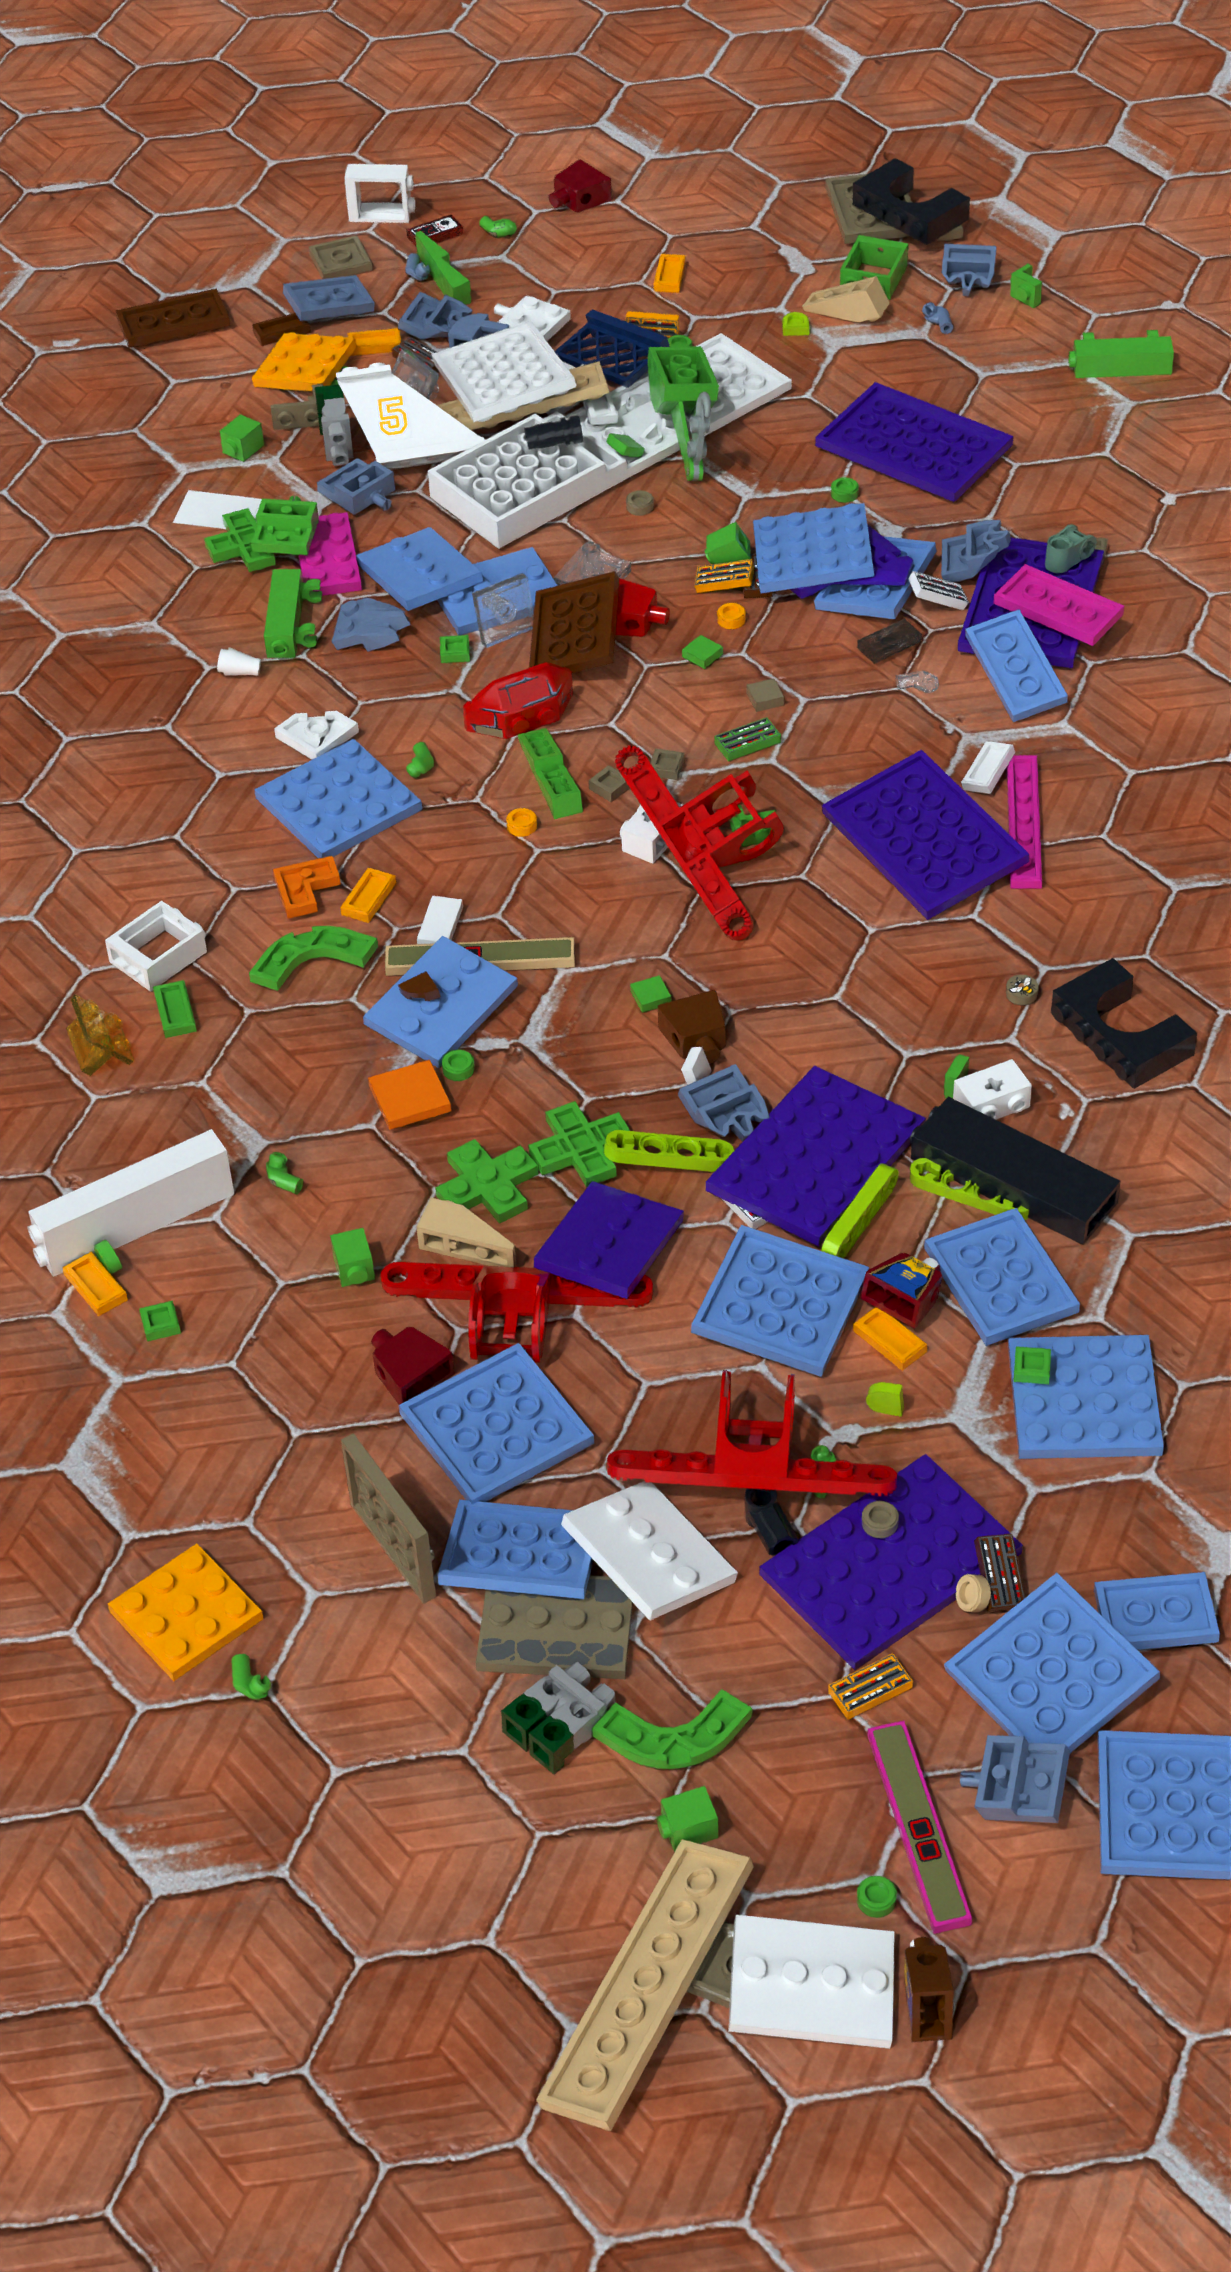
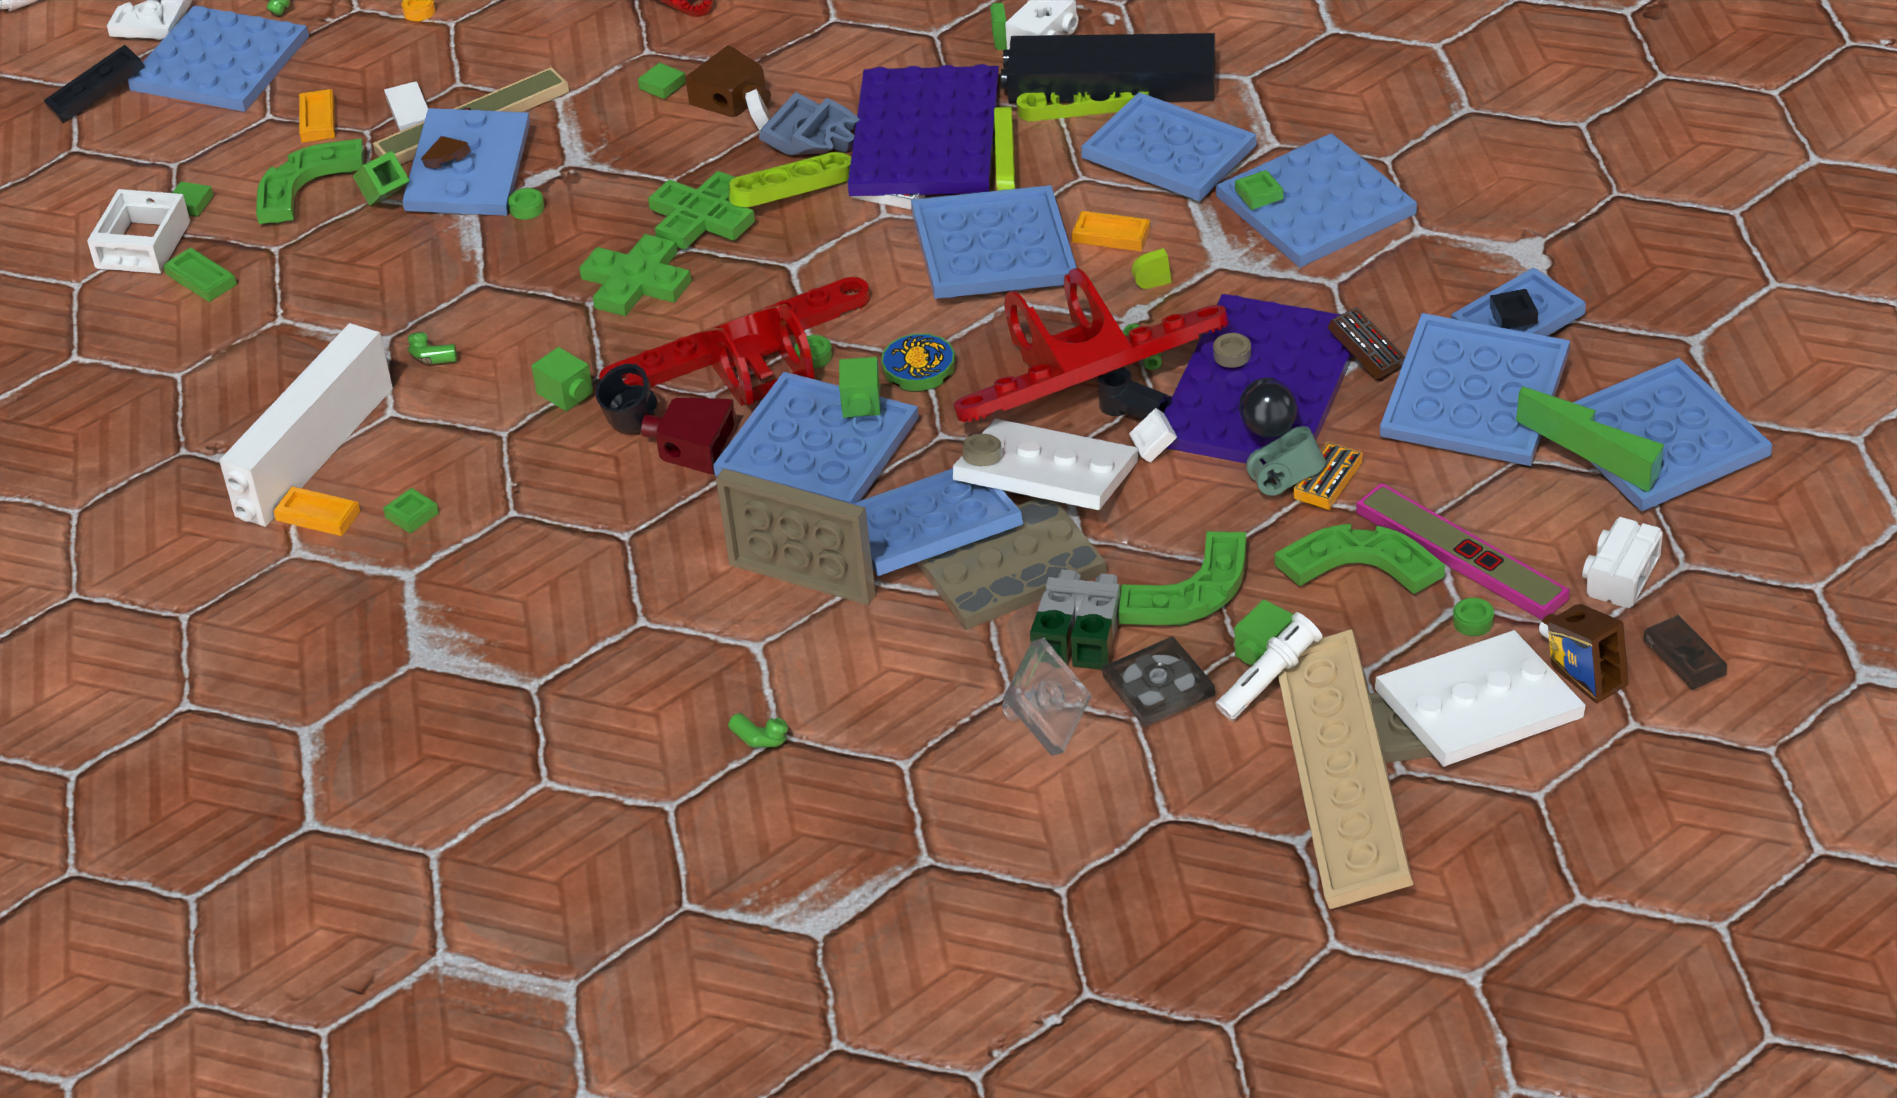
camera: 30 degrees left, 5 degrees down
clear yellow bracket [66,994,134,1076] -> none
bright green tile [94,1239,122,1275] -> none
light orange plate [108,1543,263,1681] -> none
orange plate [273,856,341,919] -> none
orange tile [368,1059,451,1130] -> none
tan slope [416,1198,517,1267] -> none
dark purple plate [534,1181,684,1299] -> none
dark red torso [860,1253,943,1329] -> none
tan tile [955,1574,991,1612] -> none
sand blue plate [960,1735,1070,1823] -> none
none -> black tile [44,45,145,123]
none -> bright green tile [172,182,214,217]
none -> bright green brick [353,151,410,206]
none -> black helmet [596,364,658,434]
none -> bright green tile [794,335,832,369]
none -> bright green brick [839,357,881,418]
none -> tile [881,334,956,391]
none -> dark tan tile [963,434,1001,466]
none -> clear tile [1003,638,1092,756]
none -> clear smoke piece [1102,636,1215,727]
none -> white tile [1129,408,1177,463]
none -> white pin [1215,612,1323,722]
none -> black helmet [1239,377,1298,438]
none -> sand green piece [1246,426,1326,495]
none -> bright green plate [1274,524,1445,594]
none -> black plate [1490,289,1538,329]
none -> bright green slope [1516,386,1664,492]
none -> white brick [1582,517,1663,609]
none -> clear smoke plate [1643,615,1728,690]

